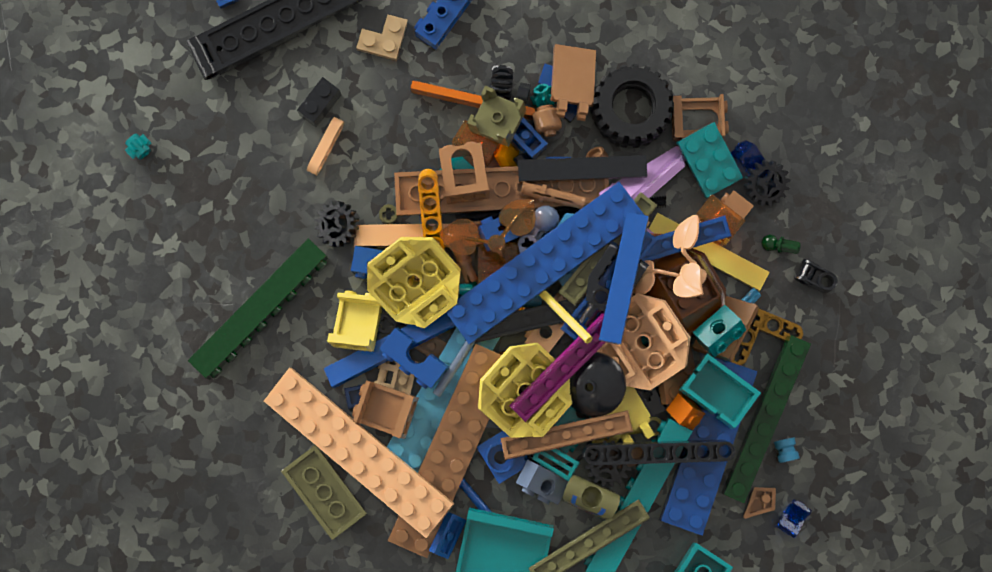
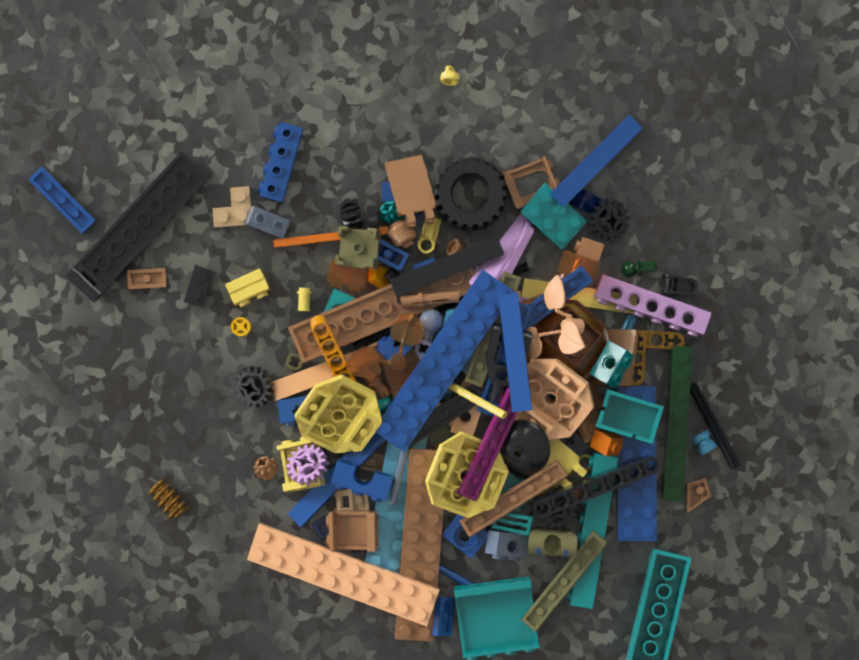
camera: 15 degrees left, 5 degrees up
teal gear [125,133,152,160] -> none
dark green brick [188,238,328,380] -> none
olive plate [281,445,367,540] -> none
light nougat beam [307,117,344,176] -> none
medium nougat panel [439,142,489,204] -> none
clear blue bracket [776,499,812,538] -> none
none -> medium nougat plate [127,268,167,290]
none -> pearl gold piece [148,477,189,520]
none -> light yellow brick [225,269,270,307]
none -> yellow wheel [231,317,251,337]
none -> sand blue brick [244,206,290,238]
none -> medium nougat gear [253,456,278,480]
none -> lavender gear [286,444,329,486]
none -> light yellow pin [297,288,312,311]
none -> light yellow piece [418,218,442,256]
none -> blue tile [550,115,643,207]
none -> lavender brick [593,275,711,337]
none -> black axle [690,382,740,469]

